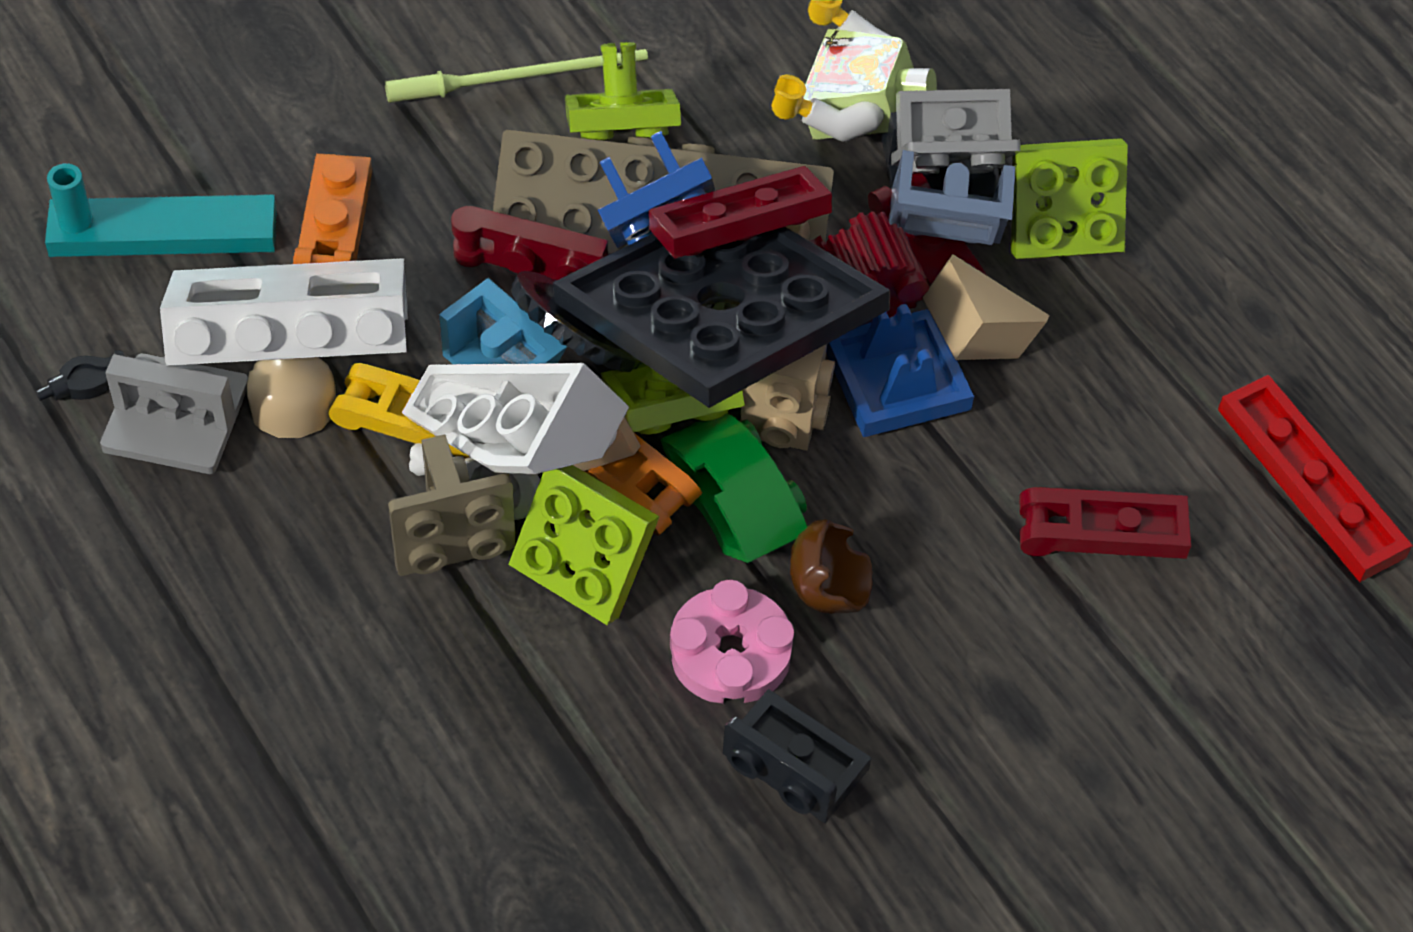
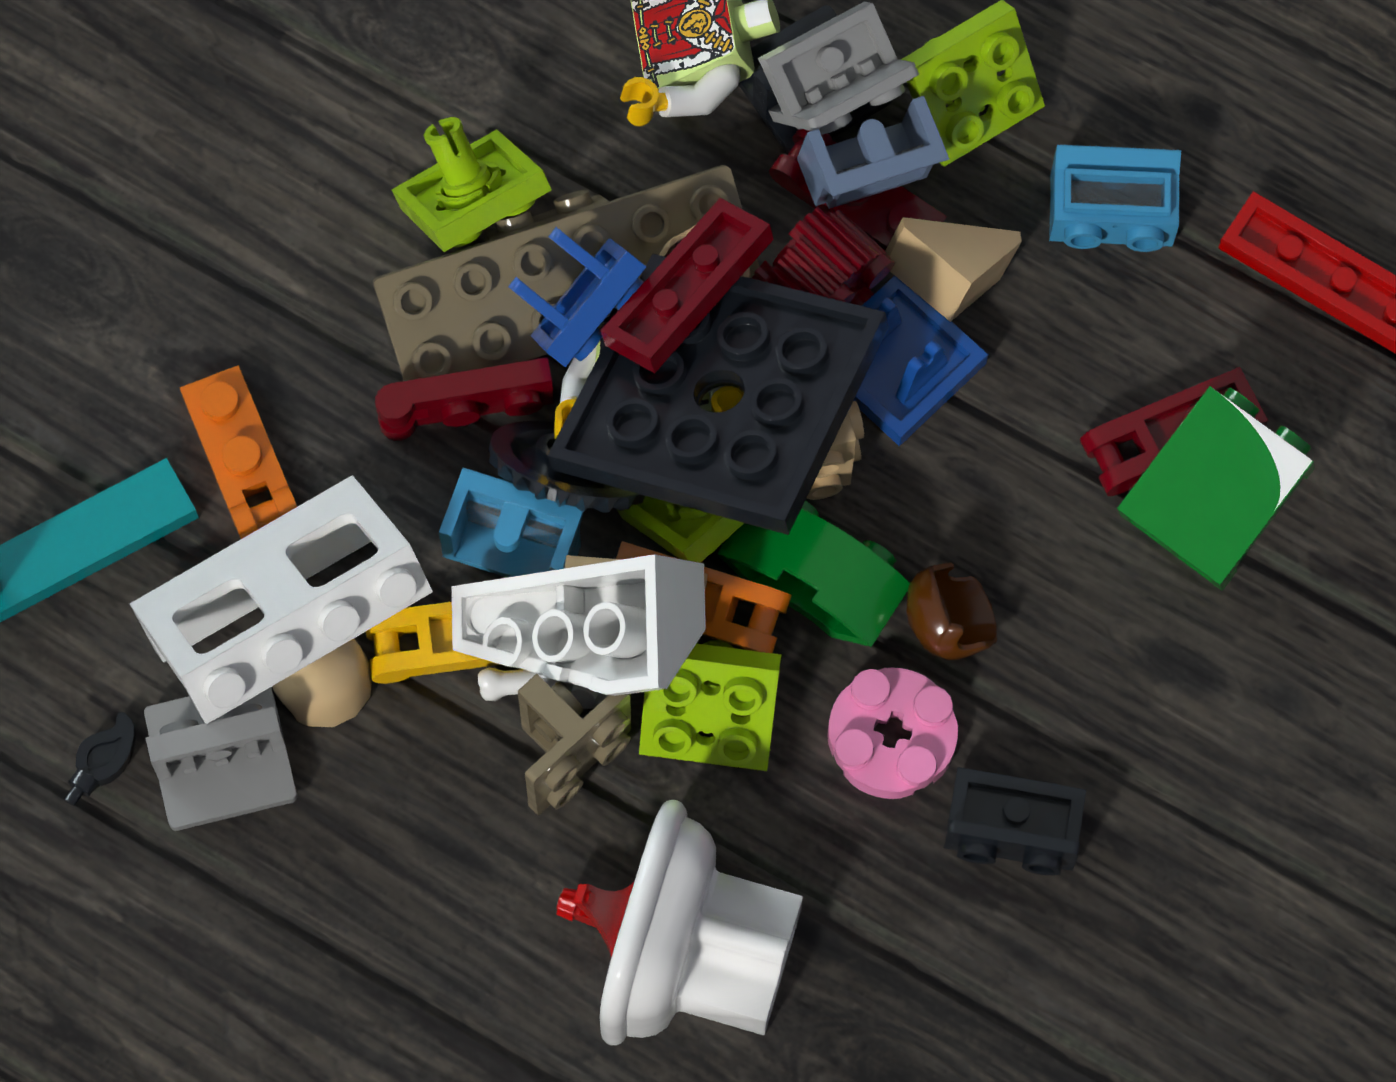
camera: 25 degrees left, 15 degrees up
yellowish green piece [385,49,648,103] -> none
none -> white piece [556,800,803,1045]
none -> dark azure window [1049,145,1181,252]
none -> green panel [1117,386,1315,591]

